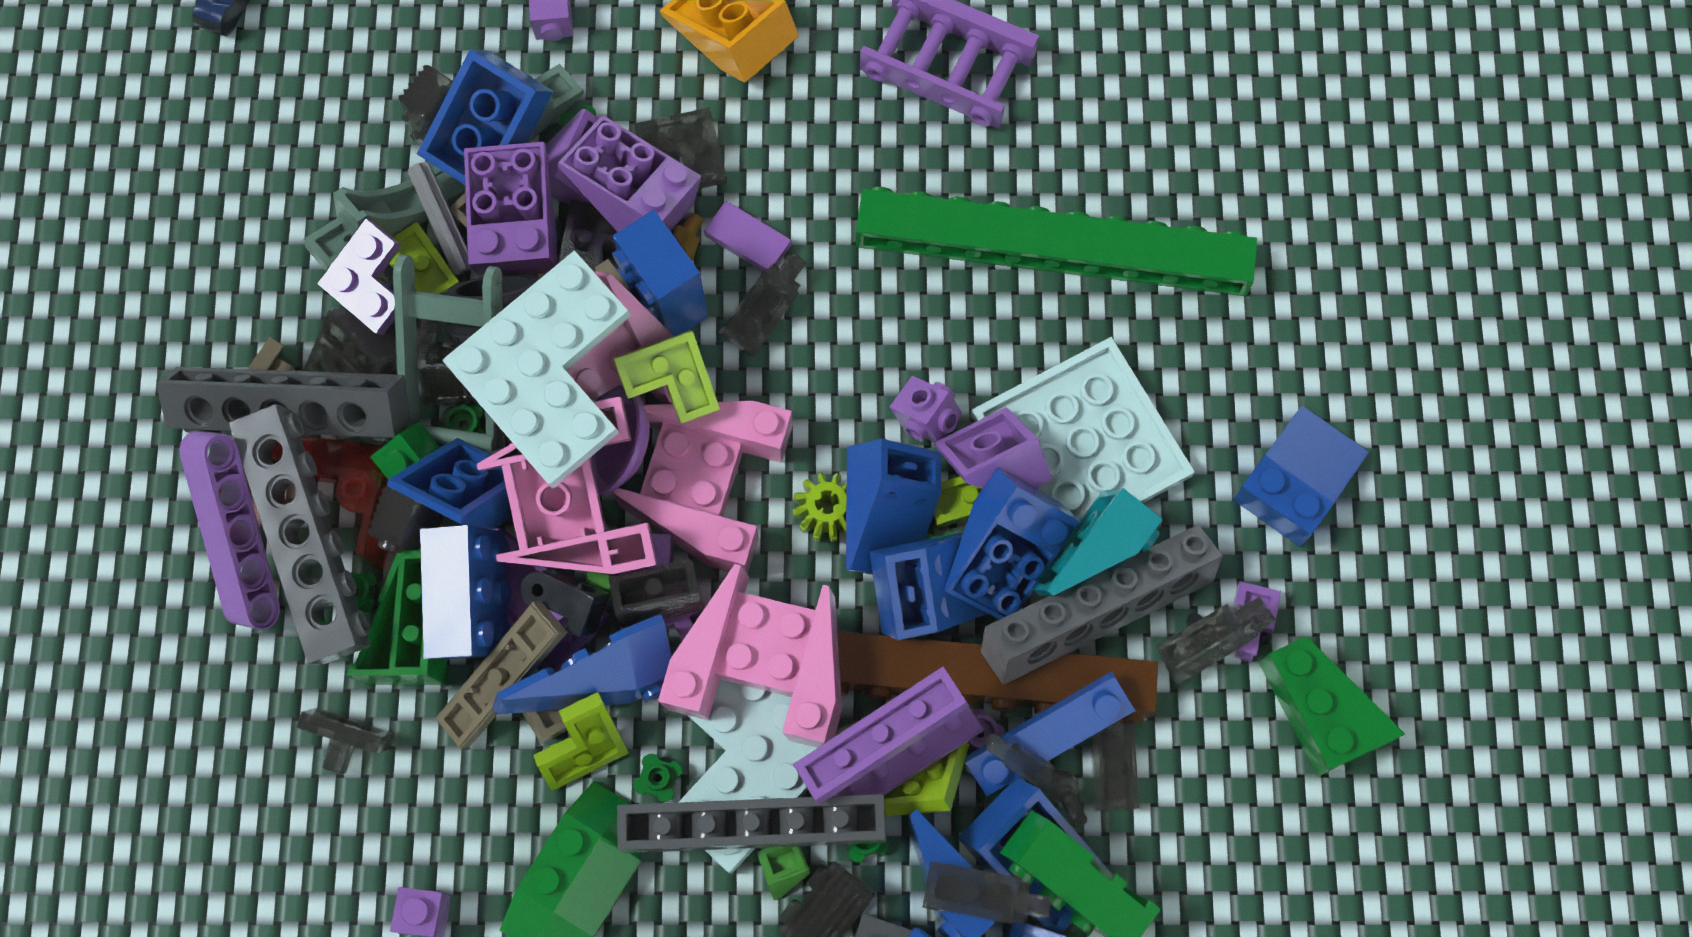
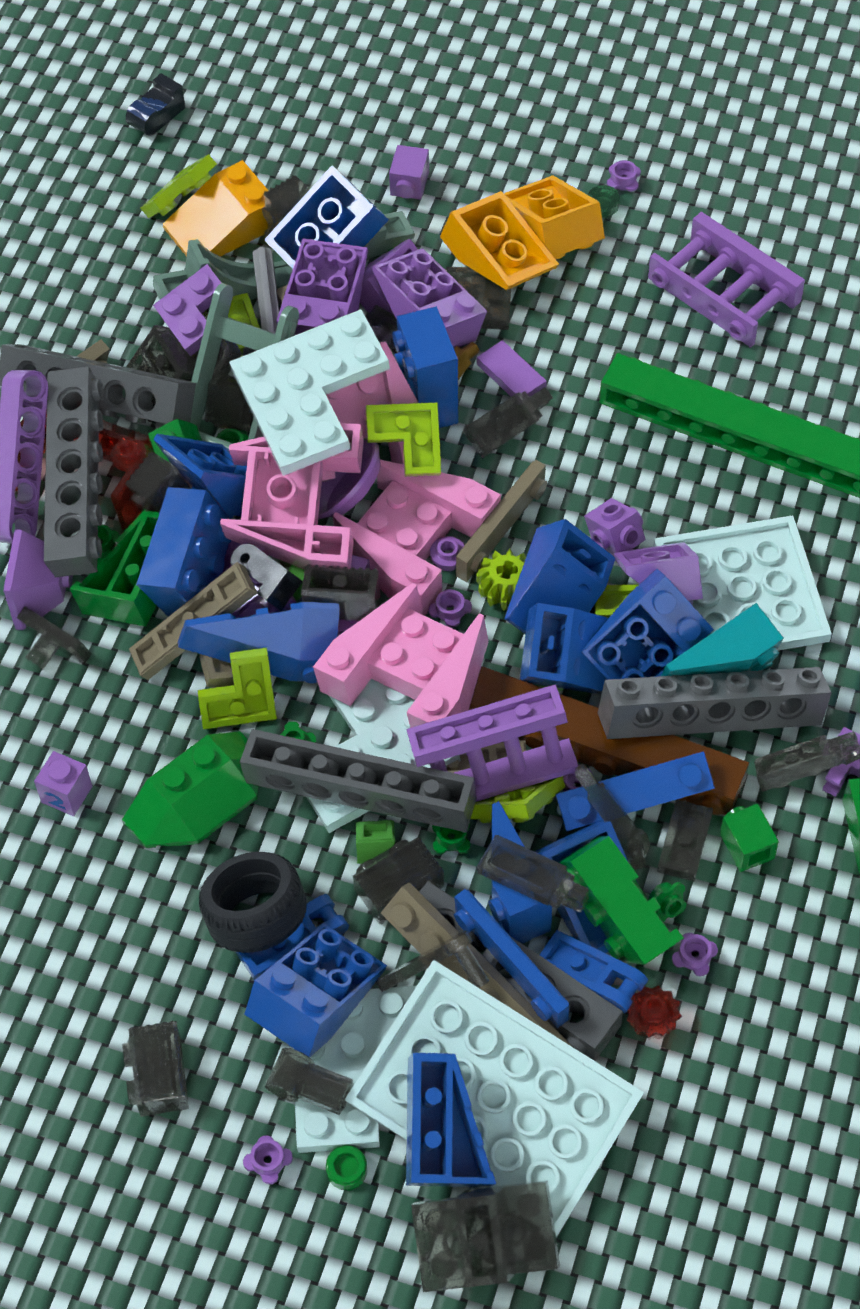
camera: 20 degrees right, 15 degrees down
none -> medium lavender slope [3,530,73,630]
none -> lime plate [140,154,217,218]
none -> light orange slope [163,160,279,257]
none -> medium lavender plate [429,589,472,628]
none -> medium lavender plate [430,536,464,571]
none -> light orange slope [440,191,559,290]
none -> dark tan plate [456,459,547,582]
none -> green plate [648,882,687,922]
none -> medium lavender plate [672,933,718,976]
none -> green brick [720,803,779,872]

